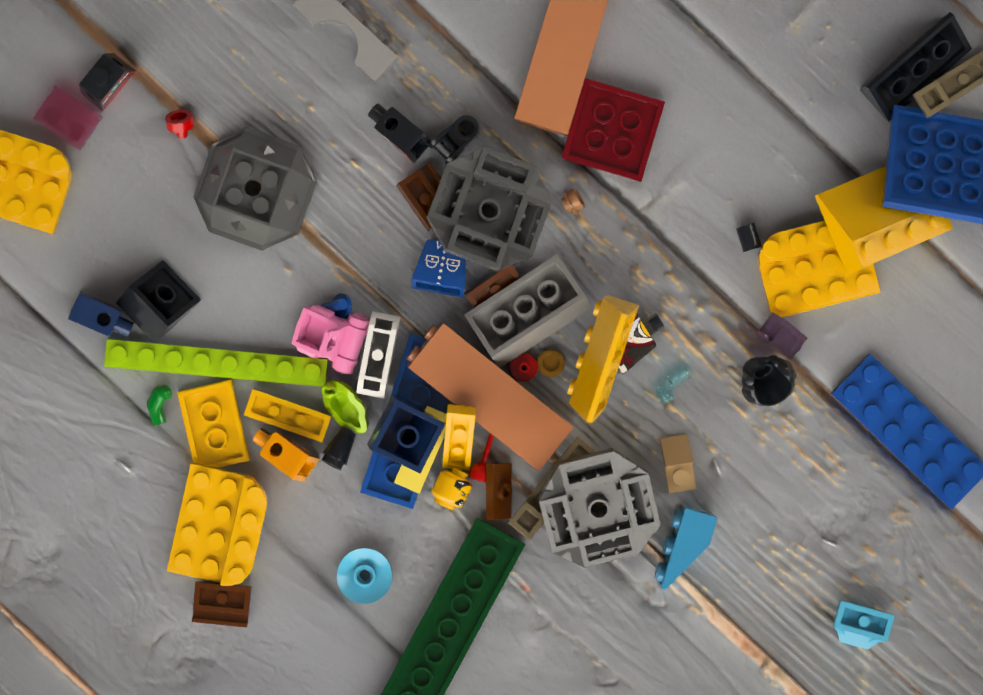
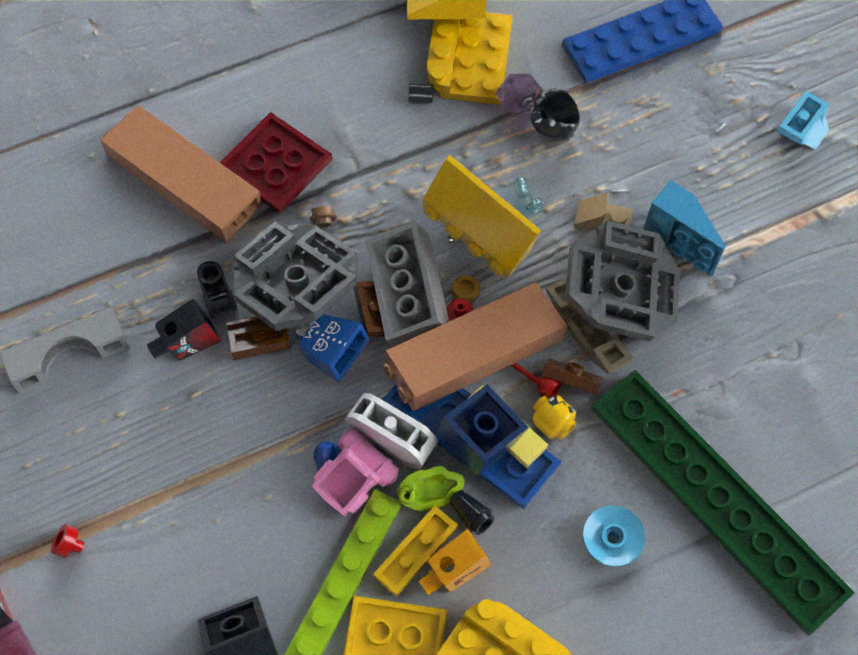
camera: 70 degrees left, 25 degrees down
dark grey piece [193,127,317,251] -> none
yellow plate [442,404,476,471] -> none

